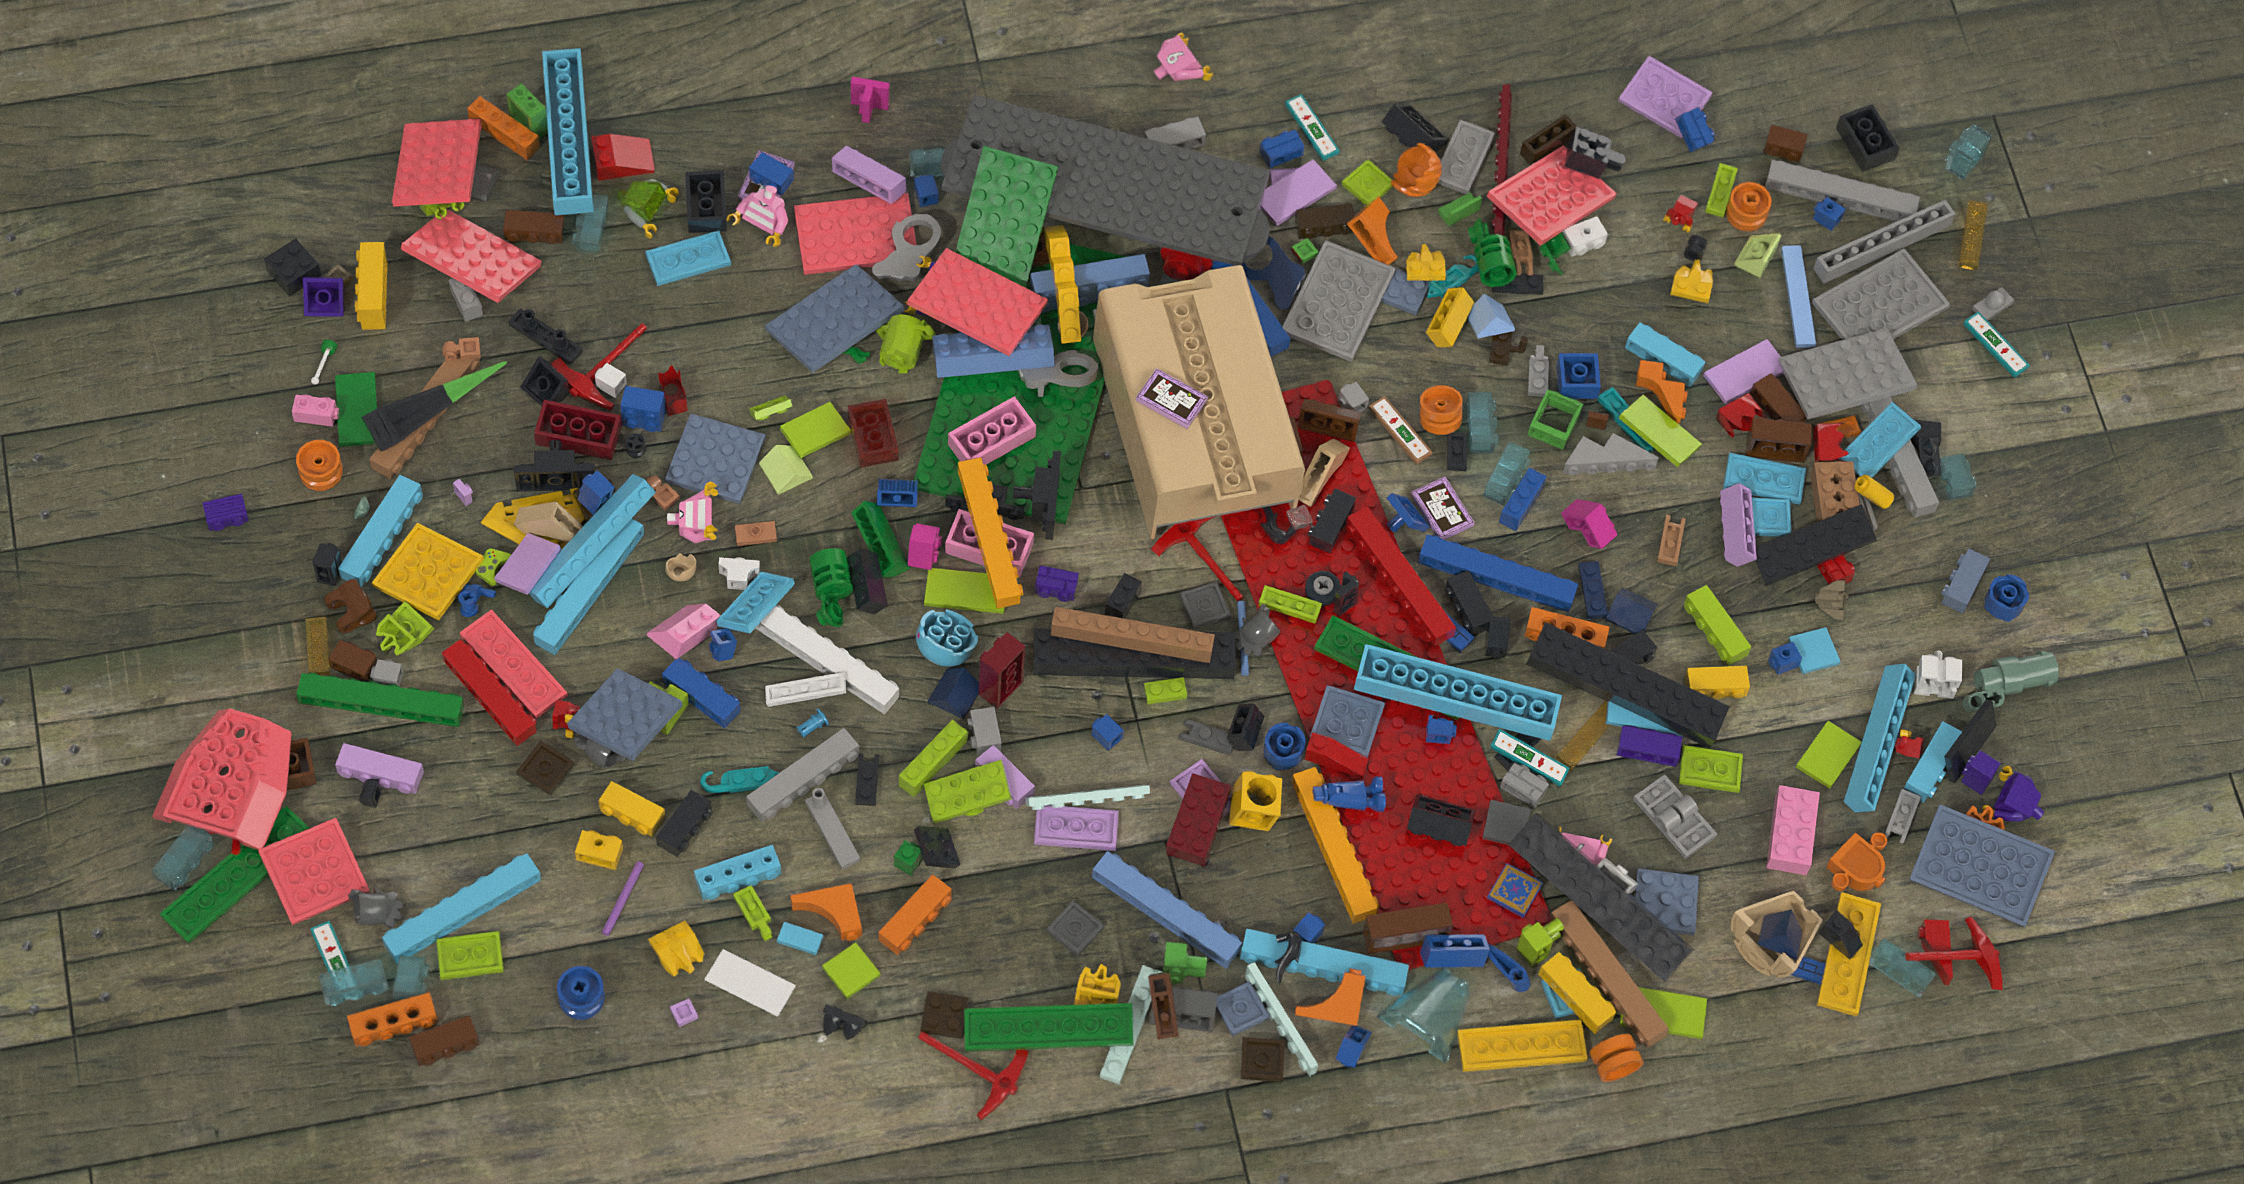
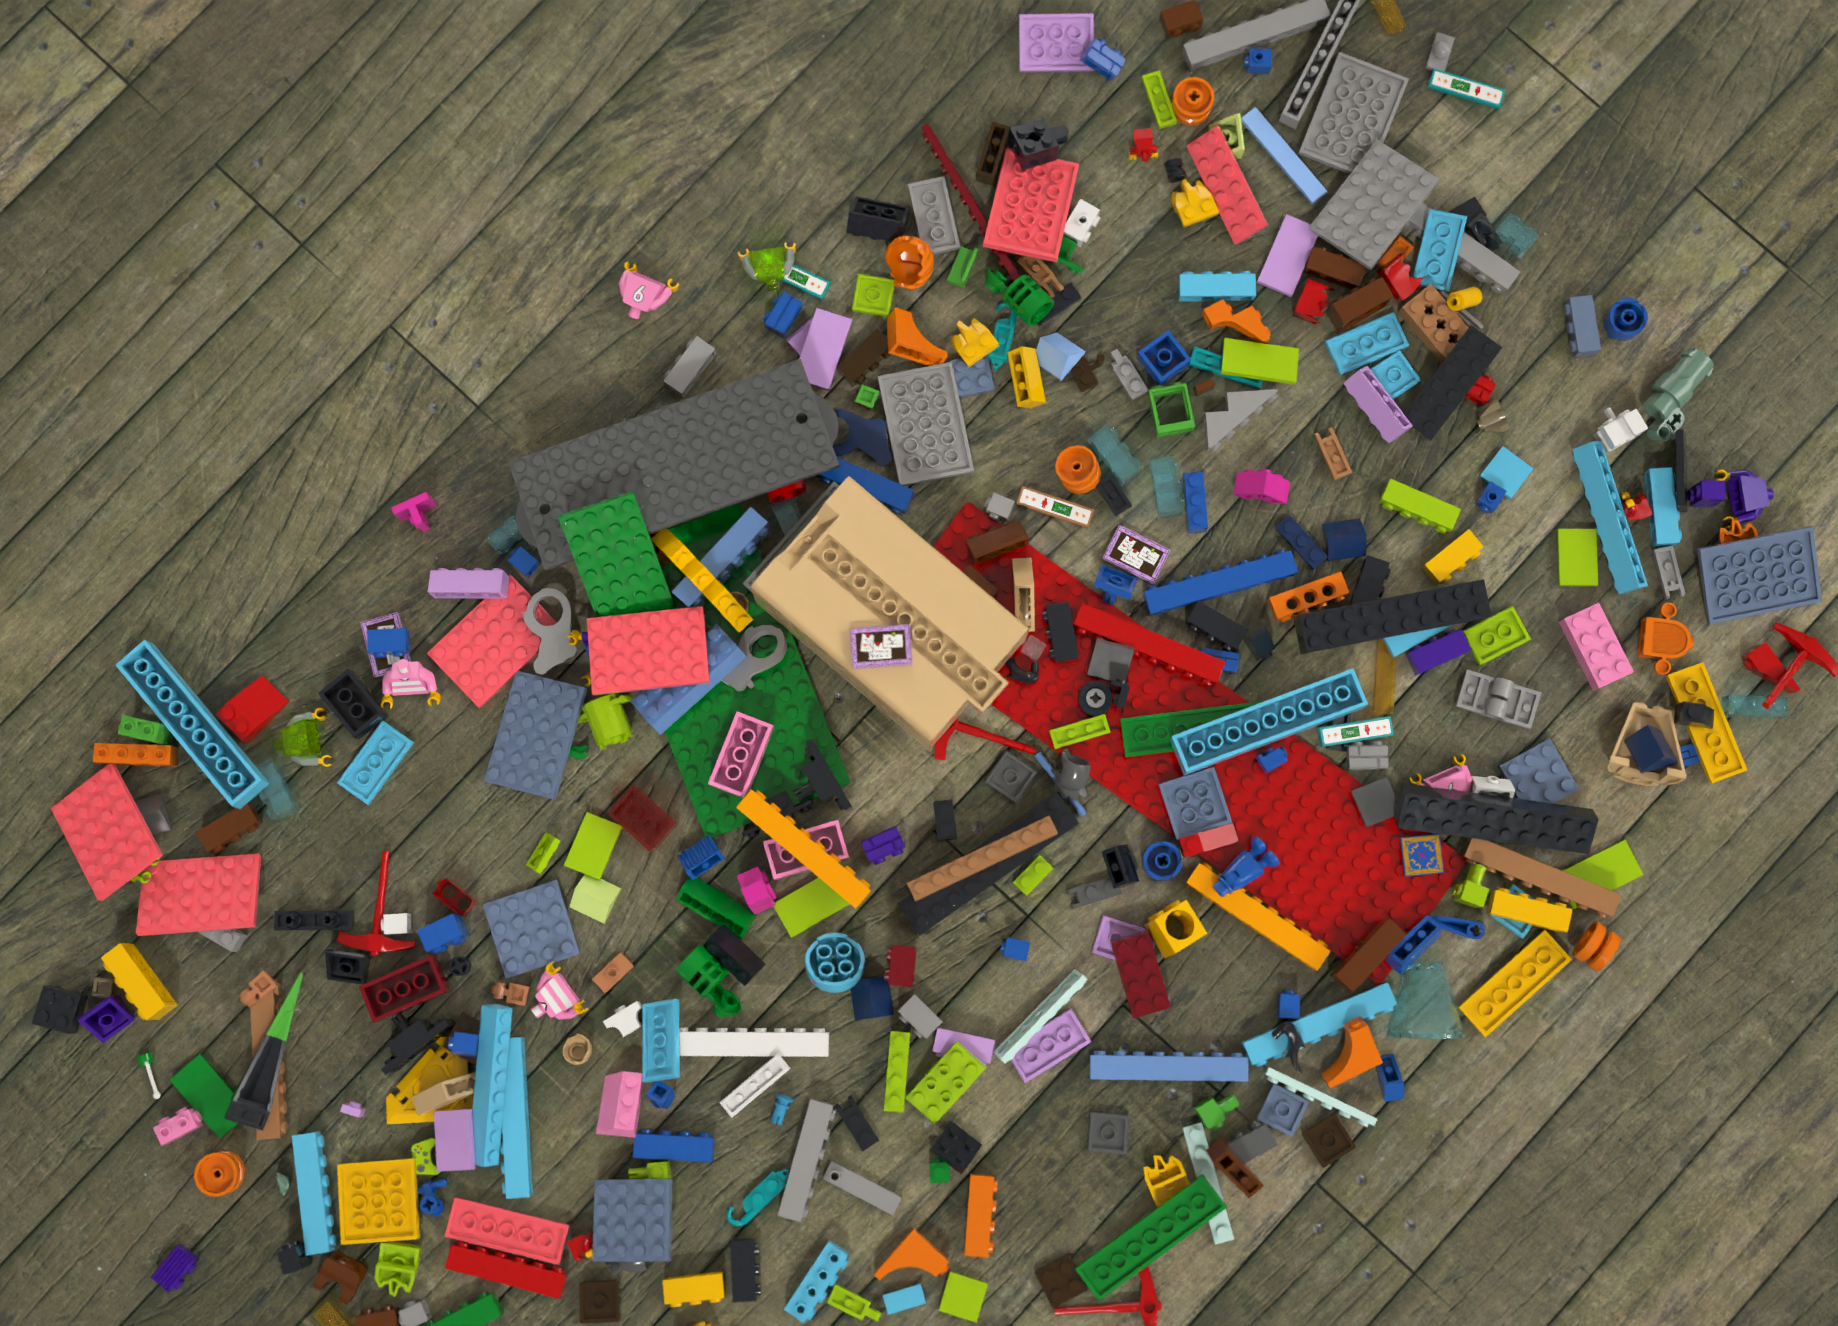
camera: 25 degrees left, 20 degrees up
black slope [1407,794,1476,846] -> none
none -> clear neon green torso [738,243,796,292]
none -> dark grey tile [1087,638,1134,681]
none -> coral plate [1186,126,1268,244]

